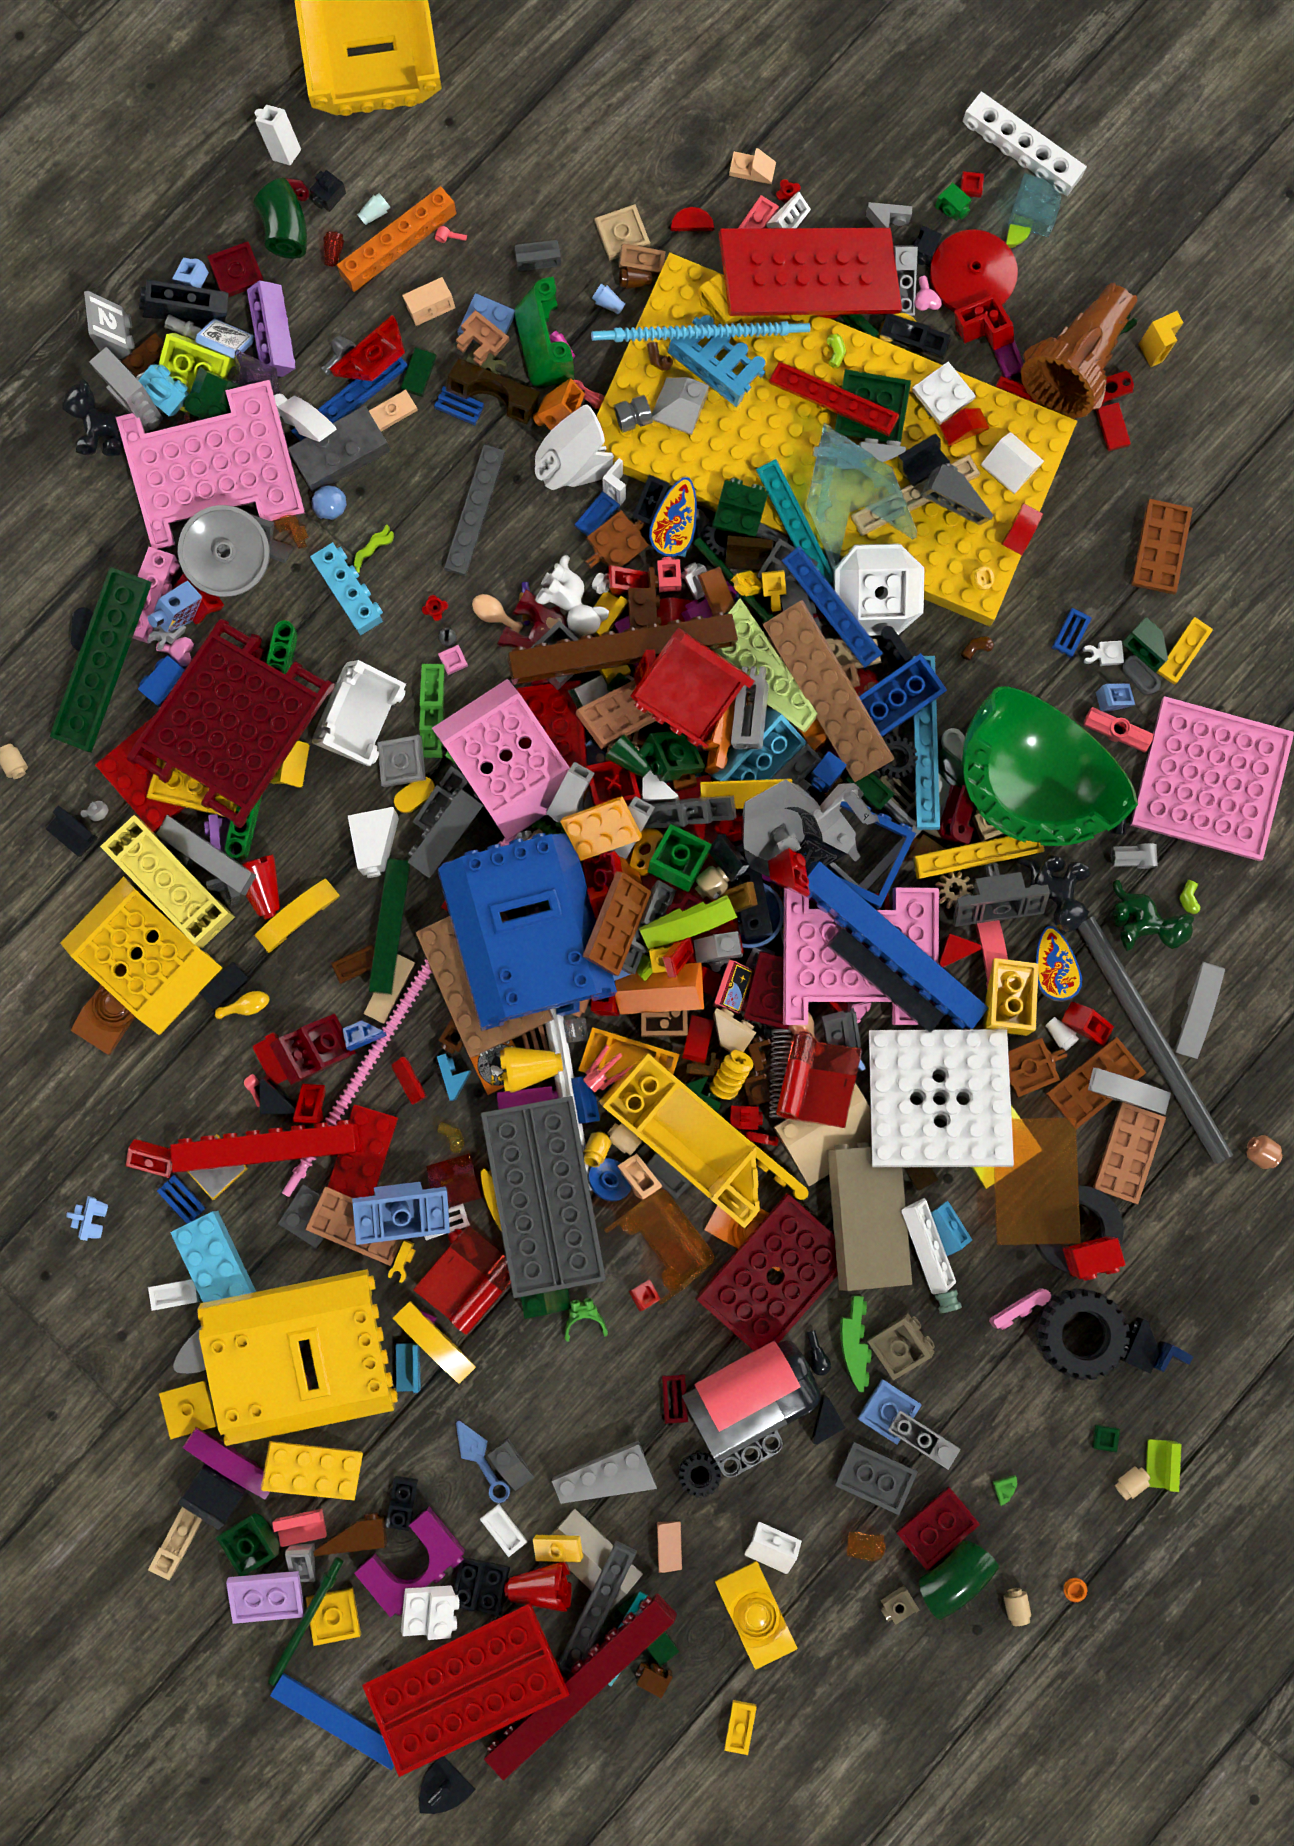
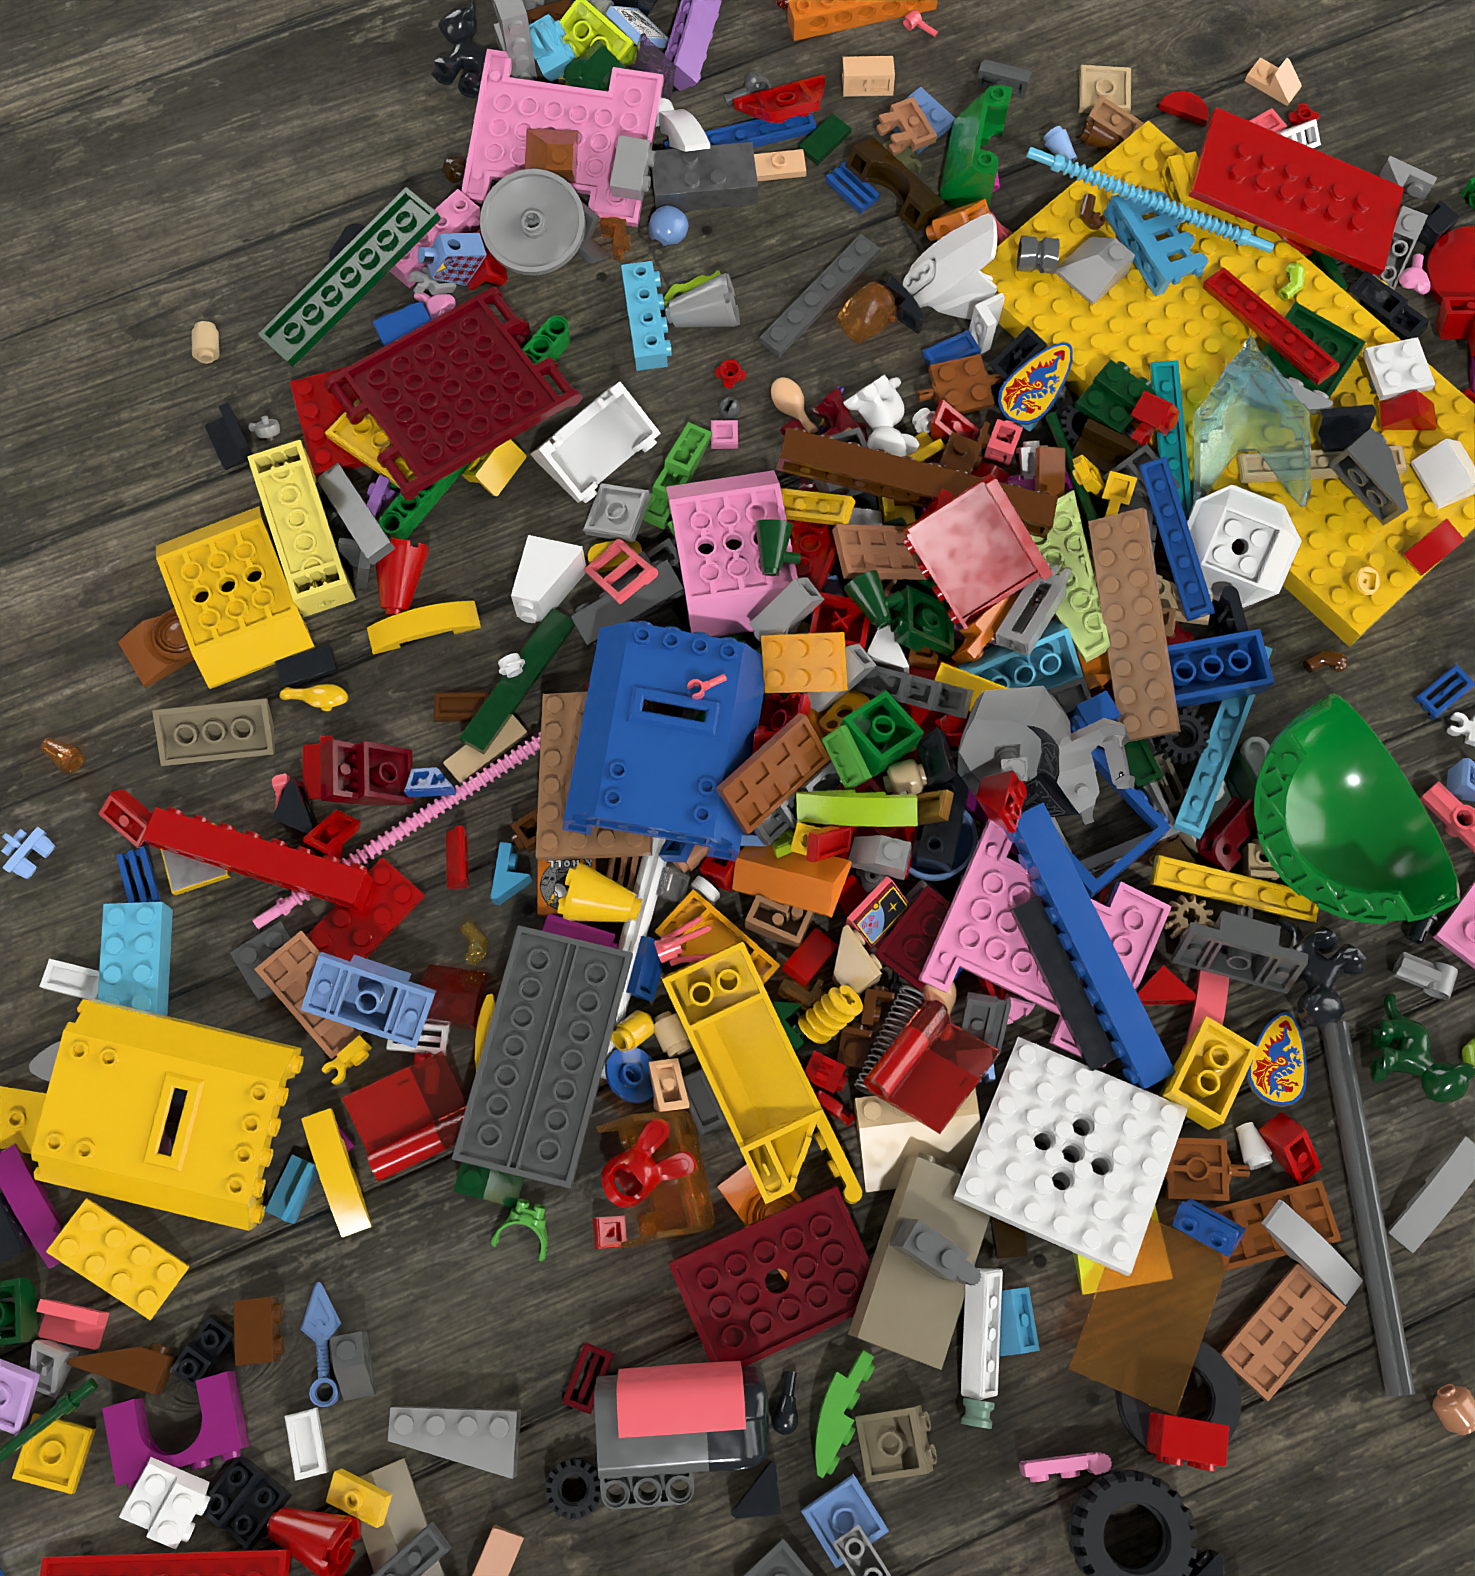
camera: 30 degrees right, 10 degrees down
none -> clear orange cone [40,737,84,773]
none -> dark tan slope [152,698,275,766]
none -> reddish brown brick [233,1297,285,1366]
none -> dark brown plate [442,157,466,183]
none -> white plate [498,653,525,678]
none -> dark orange slope [525,129,579,183]
none -> coral window [583,539,658,604]
none -> red piece [601,1118,697,1208]
none -> light grey brick [610,135,656,201]
none -> light grey cone [665,273,740,328]
none -> coral hand [687,674,727,700]
none -> white tile [691,876,720,905]
none -> dark green piece [755,519,801,577]
none -> yellow plate [780,488,855,525]
none -> bright green plate [821,725,872,790]
none -> clear orange helmet [836,281,897,344]
none -> black slope [883,277,924,334]
none -> dark grey hinge [890,1218,982,1286]
none -> red brick [1131,391,1180,447]
none -> blue bracket [1172,1199,1246,1257]

